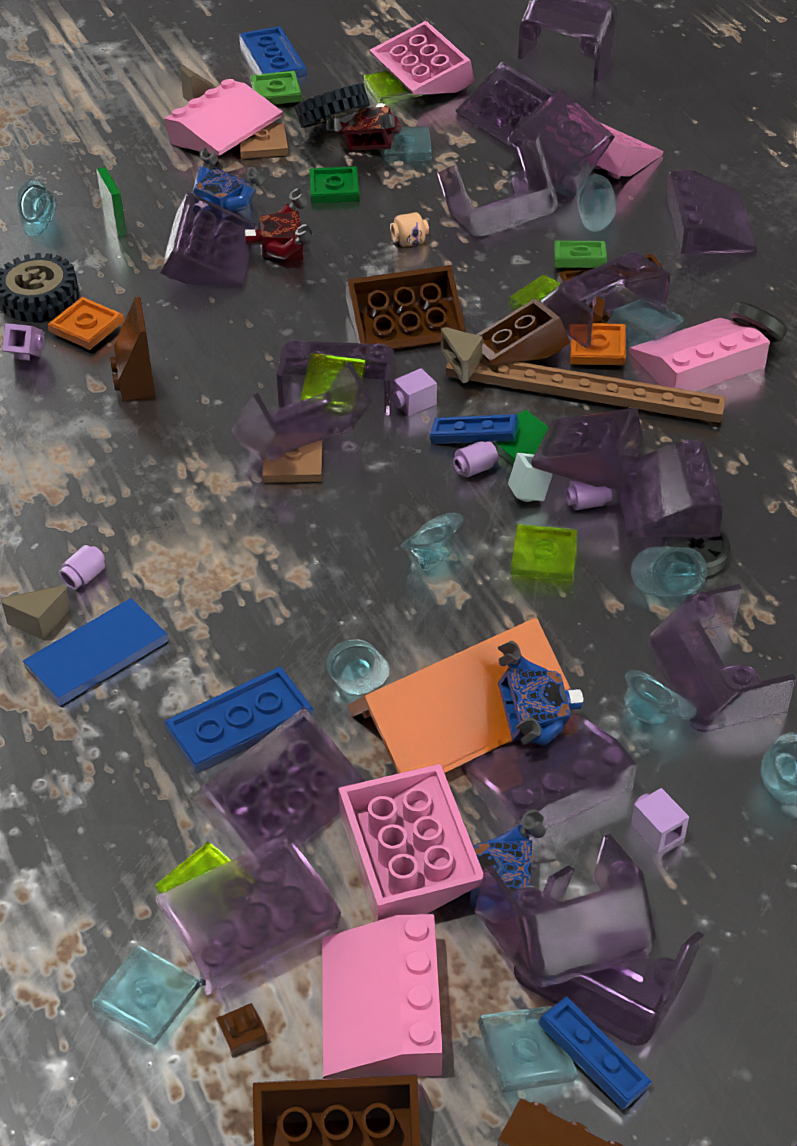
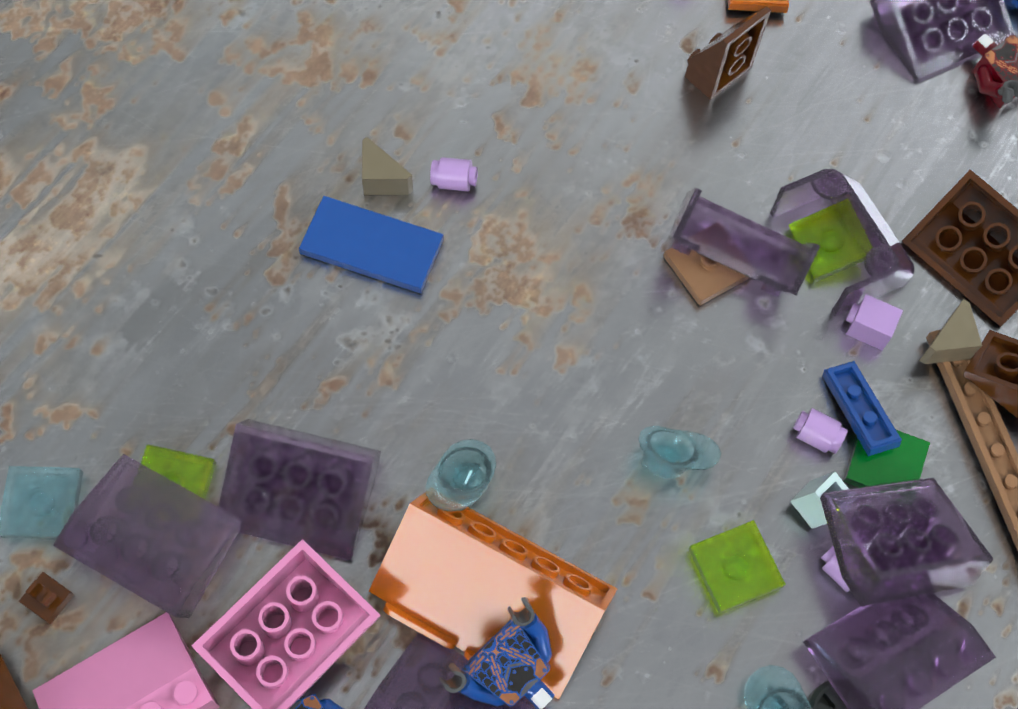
camera: 55 degrees right, 20 degrees up
blue tile [164,666,314,774] -> none

